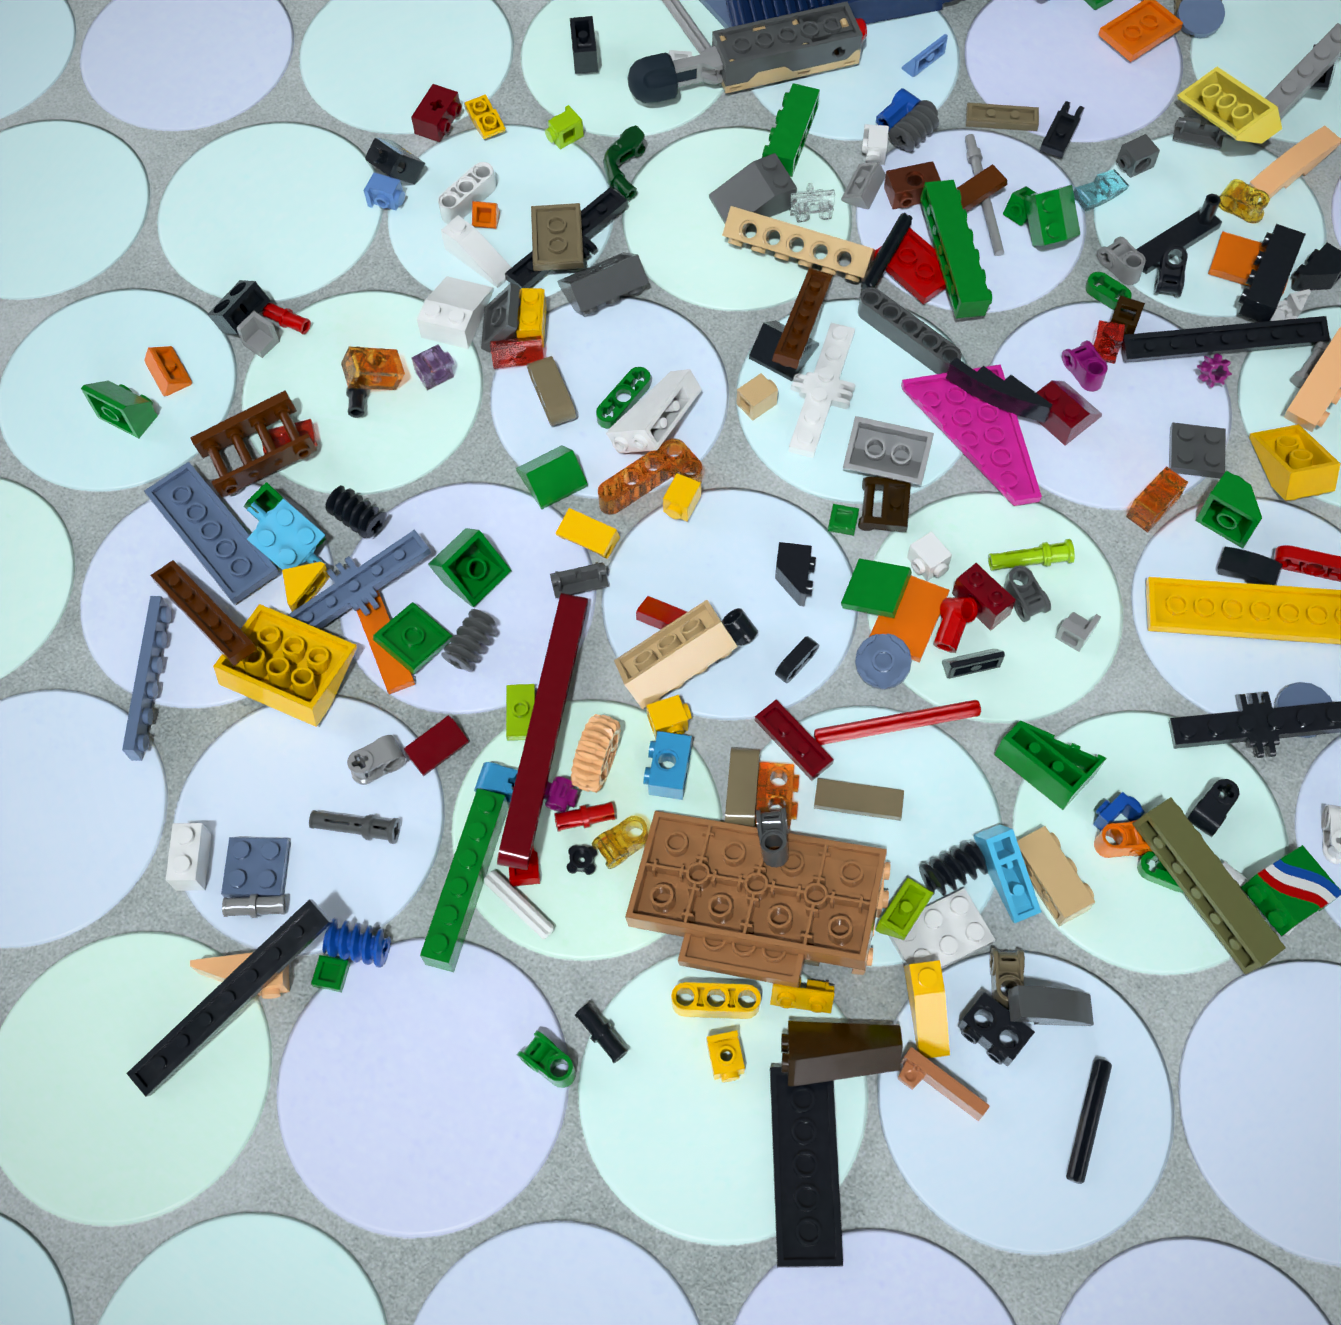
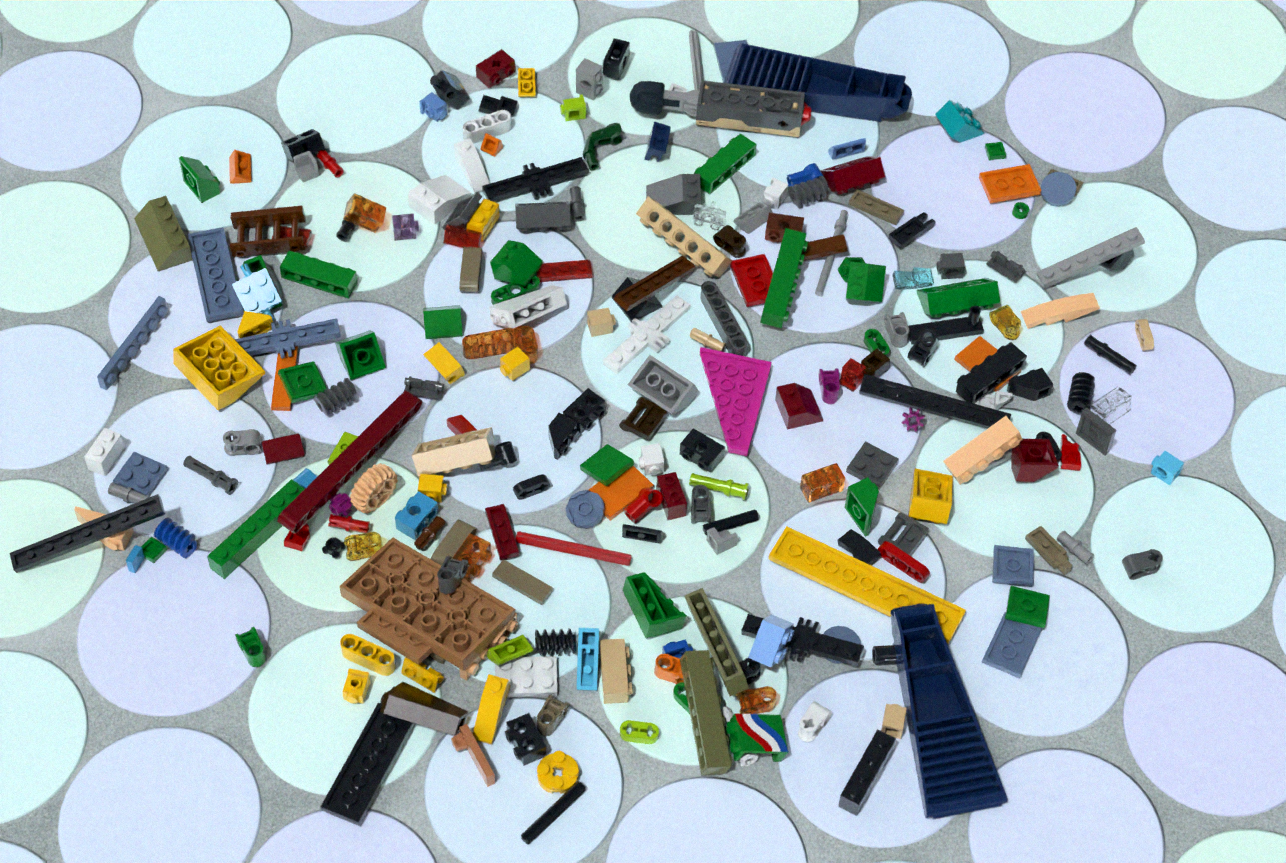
camera: 20 degrees right, 10 degrees down
reddish brown plate [150,560,257,666] -> none
black piece [325,485,387,538] -> none
white axle [484,870,554,939] -> none
dark tan tile [531,203,584,271] -> none
black pin [575,1002,629,1063] -> none
green tile [828,504,859,536] -> none
black axle [861,213,913,289] -> none
black slope [946,357,1052,423] -> none
dark grey slope [1008,985,1094,1026] -> none
light yellow slope [1177,67,1282,144] -> none
none -> dark azure tile [126,545,145,573]
none -> olive slope [134,195,193,272]
none -> green brick [280,251,358,299]
none -> reddish brown axle [414,516,446,550]
none -> black slope [478,94,518,116]
none -> green slope [490,240,544,286]
none -> clear red plate [536,260,592,282]
none -> yellow plate [537,751,579,794]
none -> black brick [563,388,606,435]
none -> dark grey pin [570,186,585,222]
none -> light grey brick [576,58,604,101]
none -> lime beam [620,720,659,744]
none -> dark blue hinge [644,122,671,162]
none -> black brick [679,428,725,473]
none -> olive brick [684,588,749,696]
none -> tan axle [689,328,726,352]
none -> black axle [703,509,759,535]
none -> dark brown piece [713,225,746,258]
none -> clear orange piece [736,686,776,714]
none -> light blue brick [748,614,794,667]
none -> dark red slope [820,156,885,194]
none -> dark grey plate [878,513,929,556]
none -> green slope [916,278,1000,318]
none -> green bush [1012,202,1030,219]

